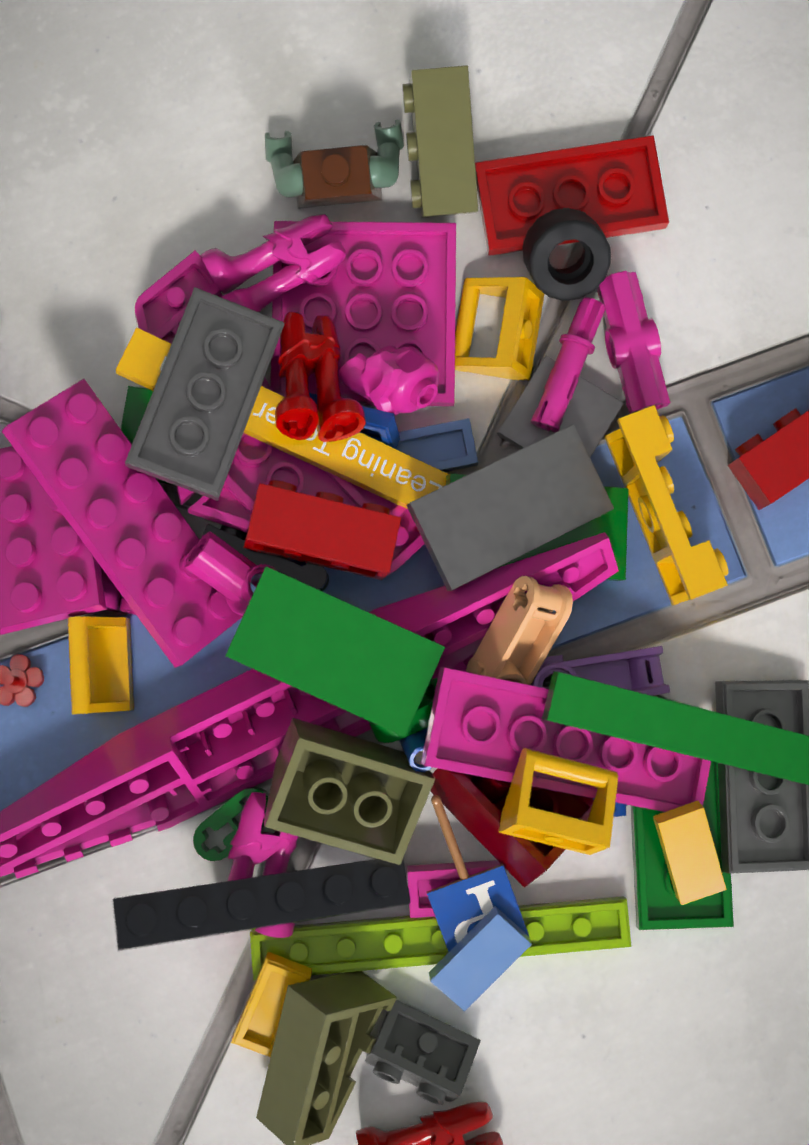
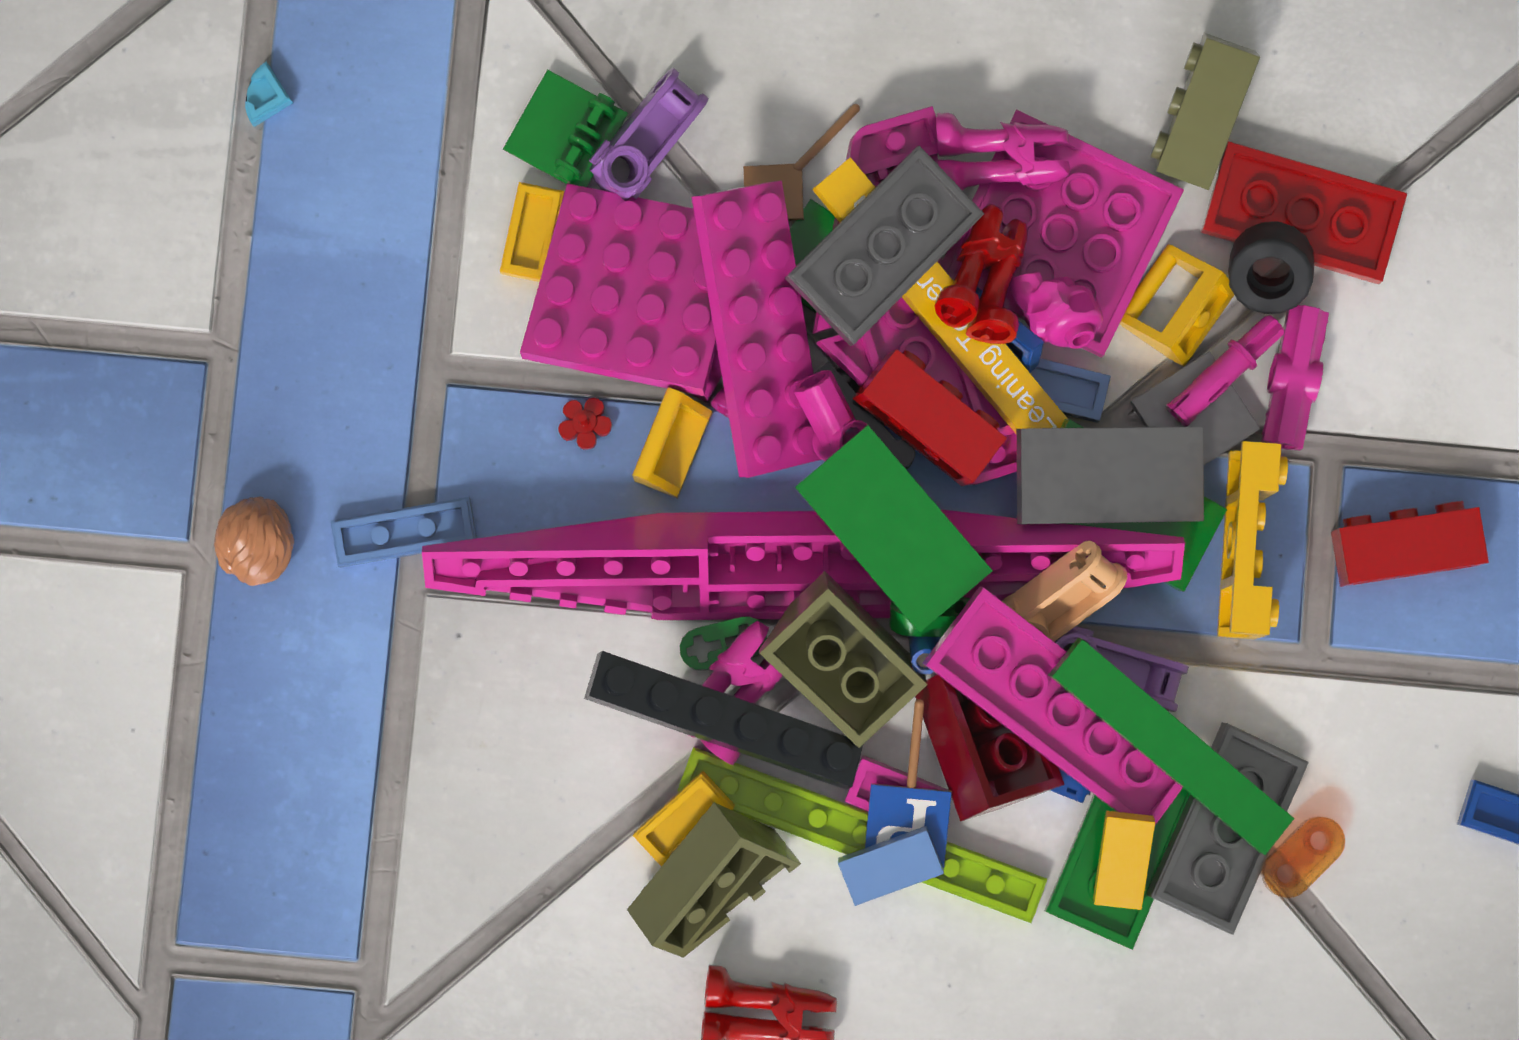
camera: 25 degrees right, 0 degrees up
torso [265,120,404,209] -> none
dark grey bracket [365,1000,481,1105] -> none
yellow tile [499,748,618,855] -> none
none -> medium nougat piece [743,104,860,221]

